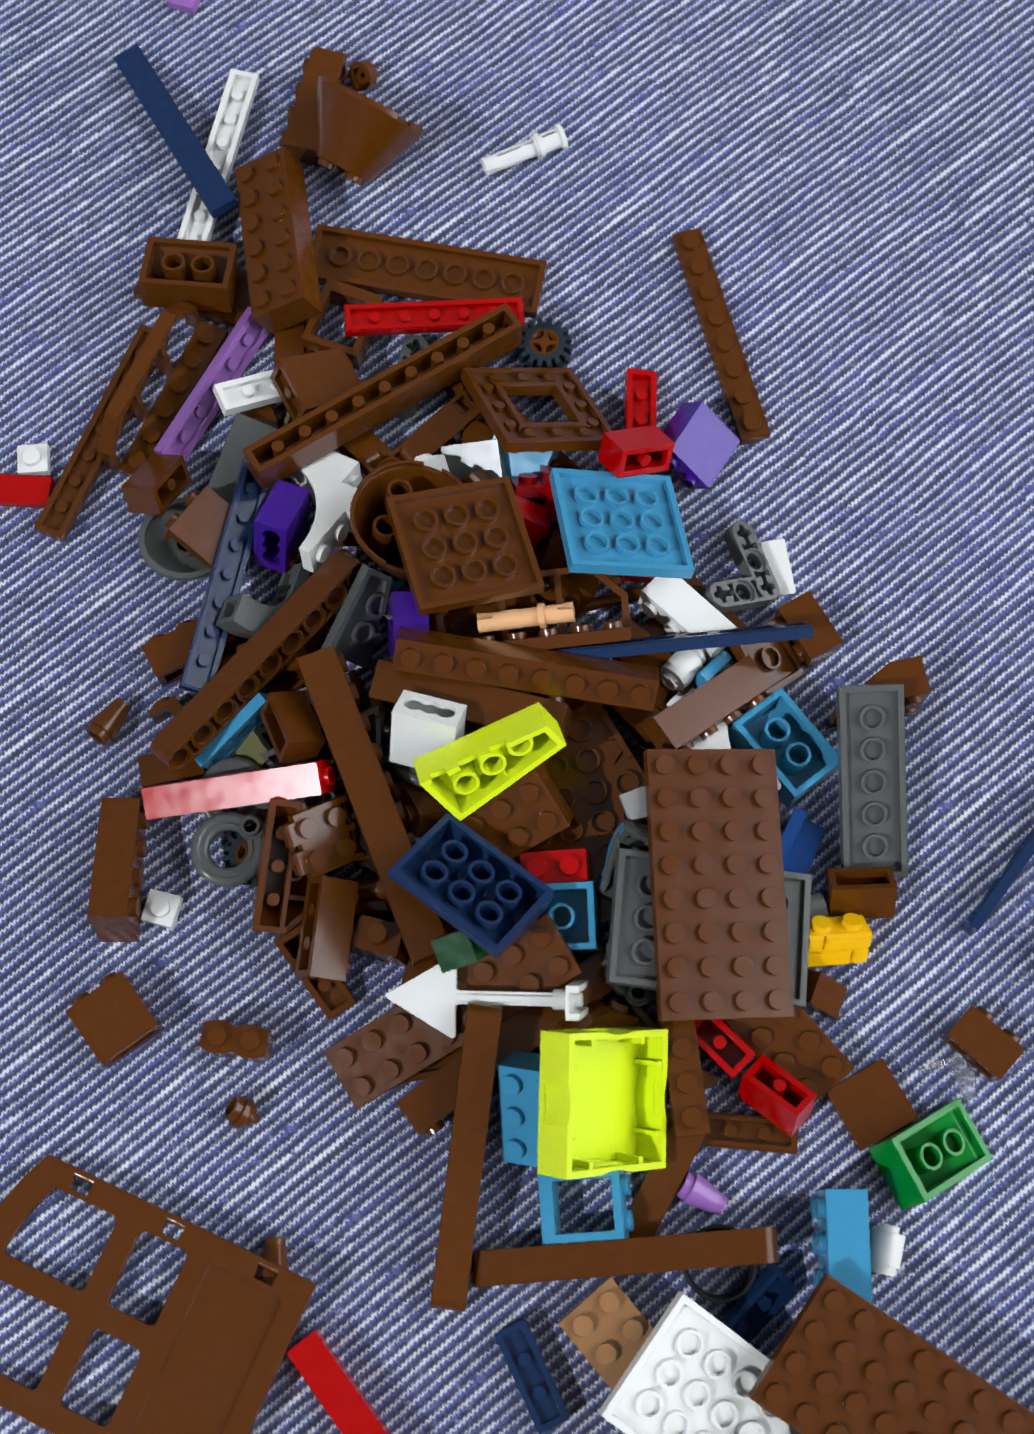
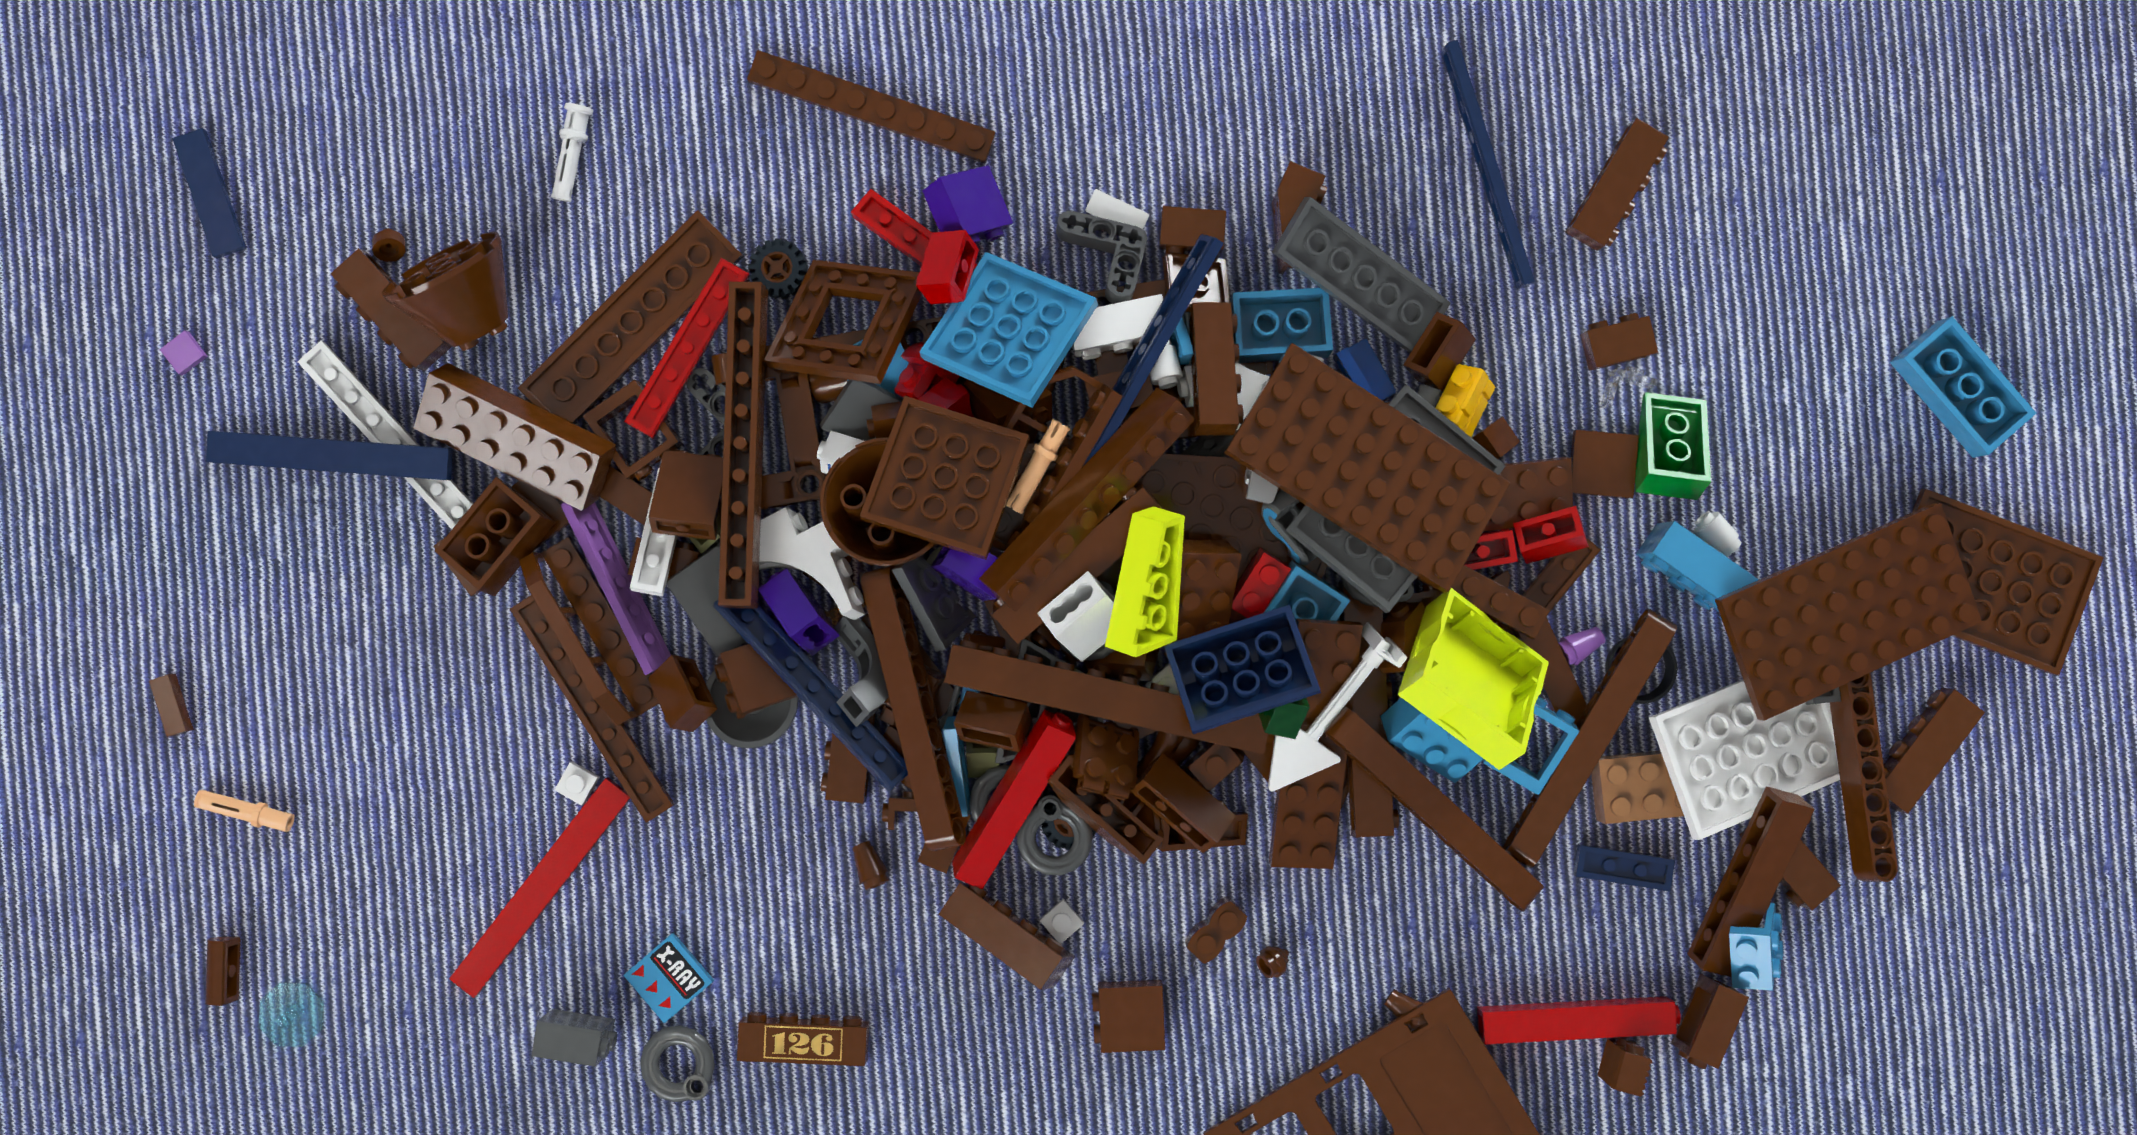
camera: 55 degrees left, 15 degrees up
dark blue plate [719,1263,798,1343] -> none

